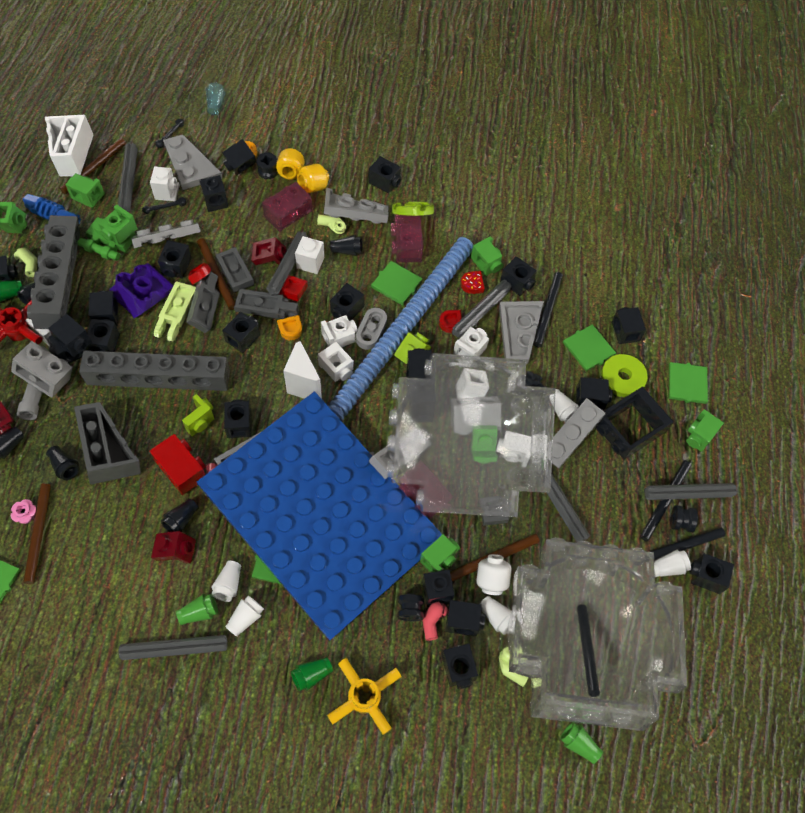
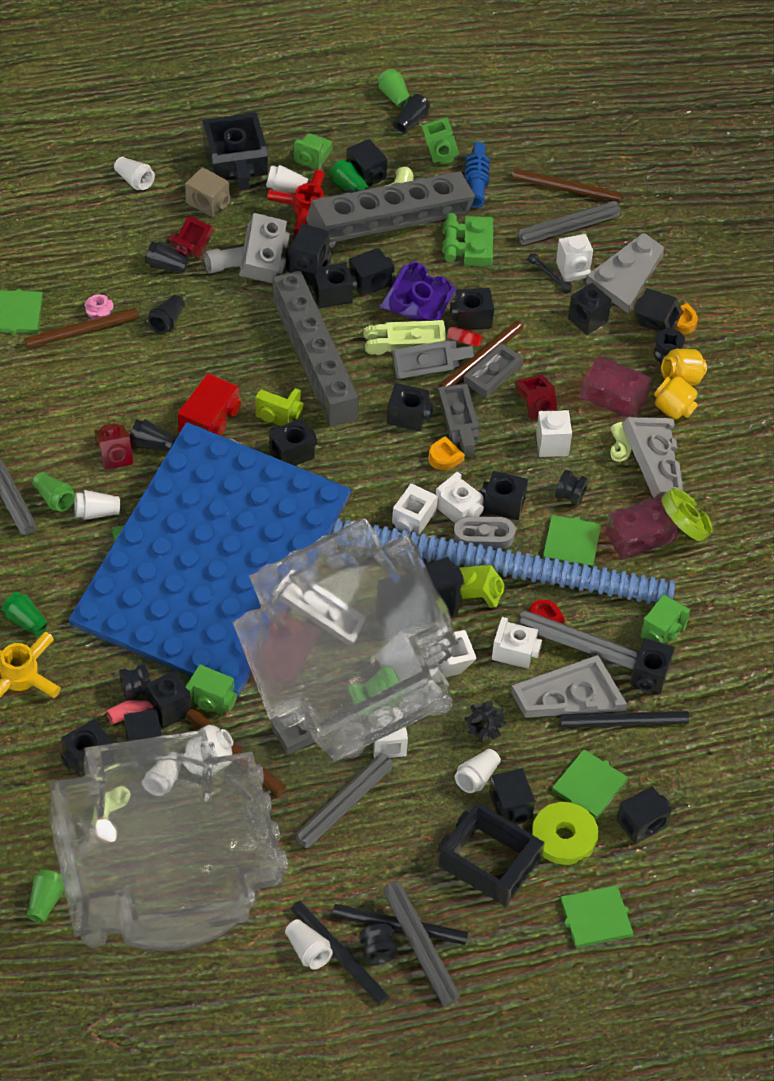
camera: 70 degrees right, 10 degrees down
white wedge [45,115,93,177] -> none
bright green brick [65,173,105,208] -> none
dark grey wedge [74,402,141,485] -> none
bright green brick [99,204,137,245] -> none
light grey wing [132,219,200,248] -> none
black hinge [155,119,184,148] -> none
clear light blue cone [206,83,226,115] -> none
white cone [225,595,264,637] -> none
dark grey axle [266,231,308,295] -> none
red plate [278,275,308,302] -> none
white slope [284,341,322,399] -> none
black cone [330,234,363,256] -> none
black brick [369,156,402,194] -> none
red tile [461,271,485,294] -> none
light grey plate [540,398,606,469] -> none
black bar [577,604,600,697] -> none
bright green brick [686,409,724,452] -> none
black brick [689,553,734,594] -> none
none -> black wheel [555,469,589,506]

